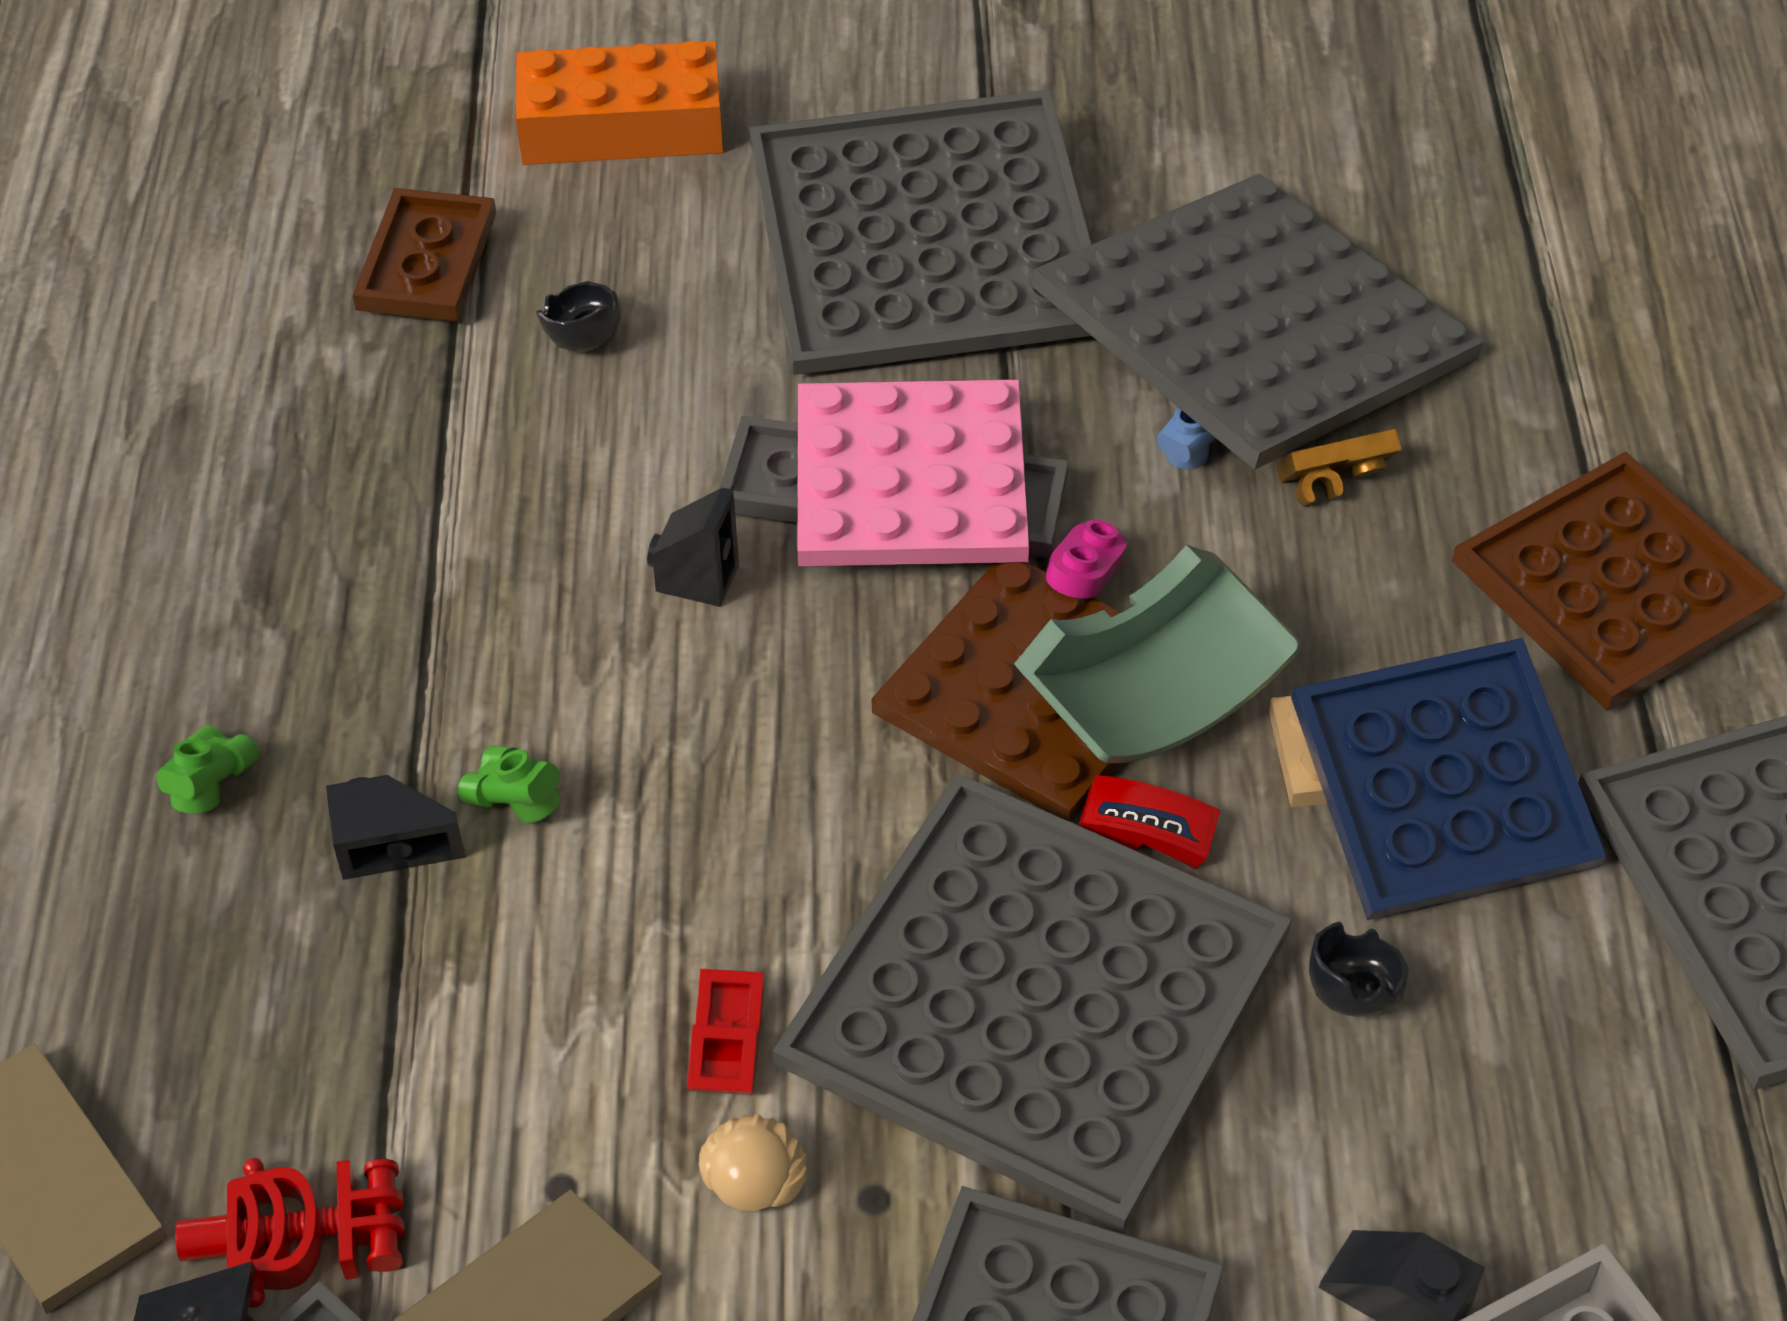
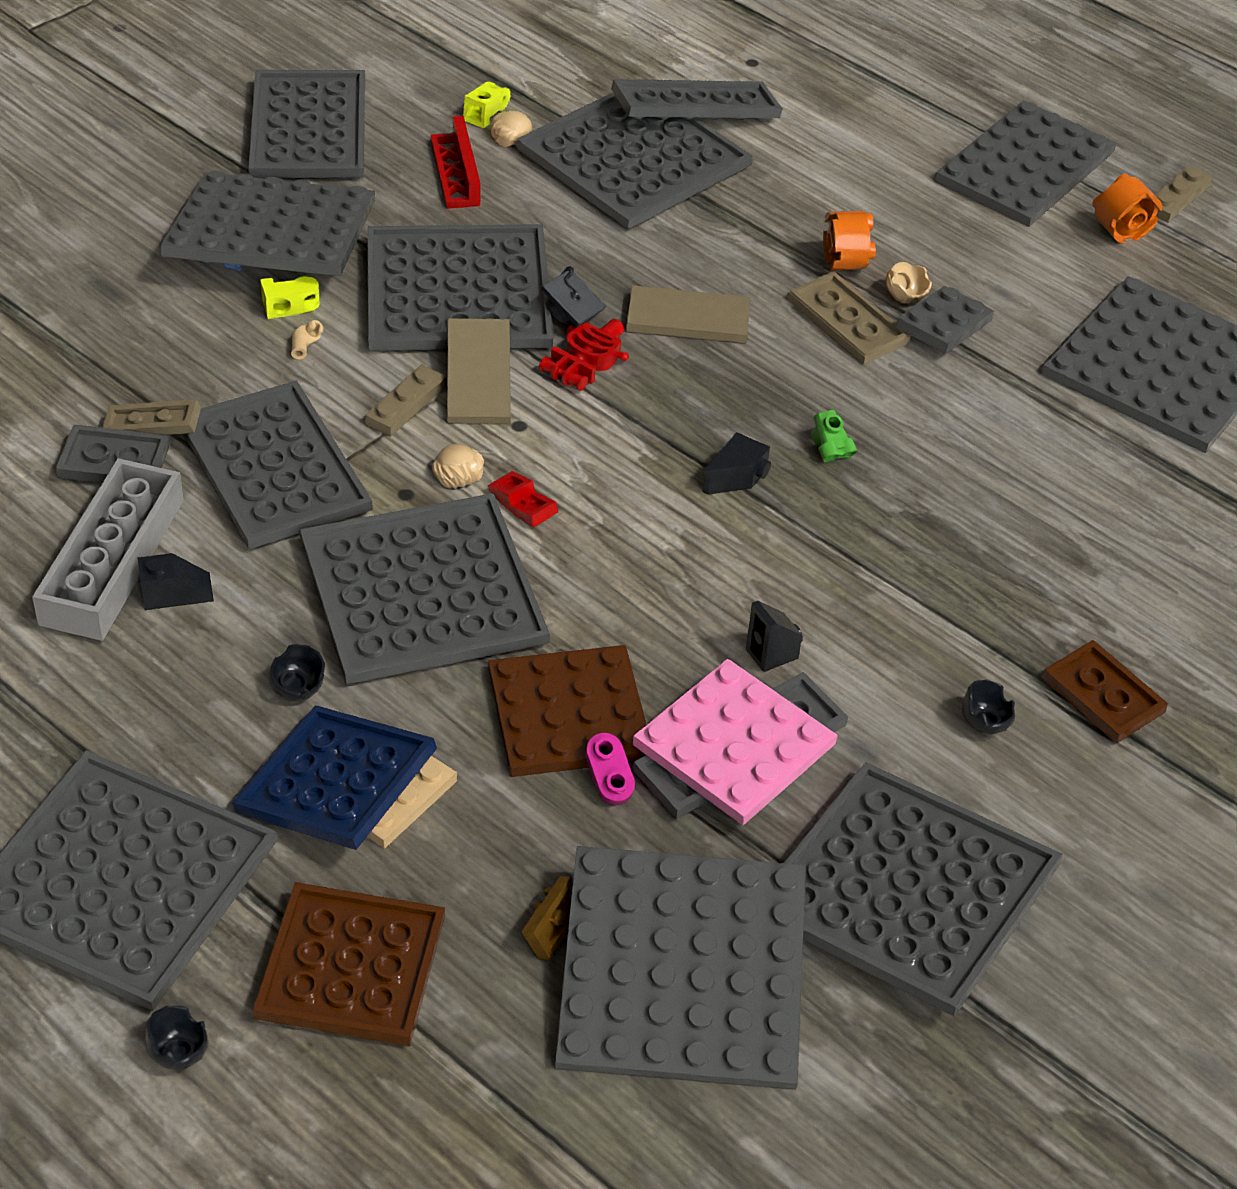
camera: 130 degrees right, 5 degrees down
bright green plate [458,745,561,823] -> none
orange brick [516,41,723,165] -> none
sand green panel [1014,545,1302,763] -> none
red slope [1079,775,1220,869] -> none

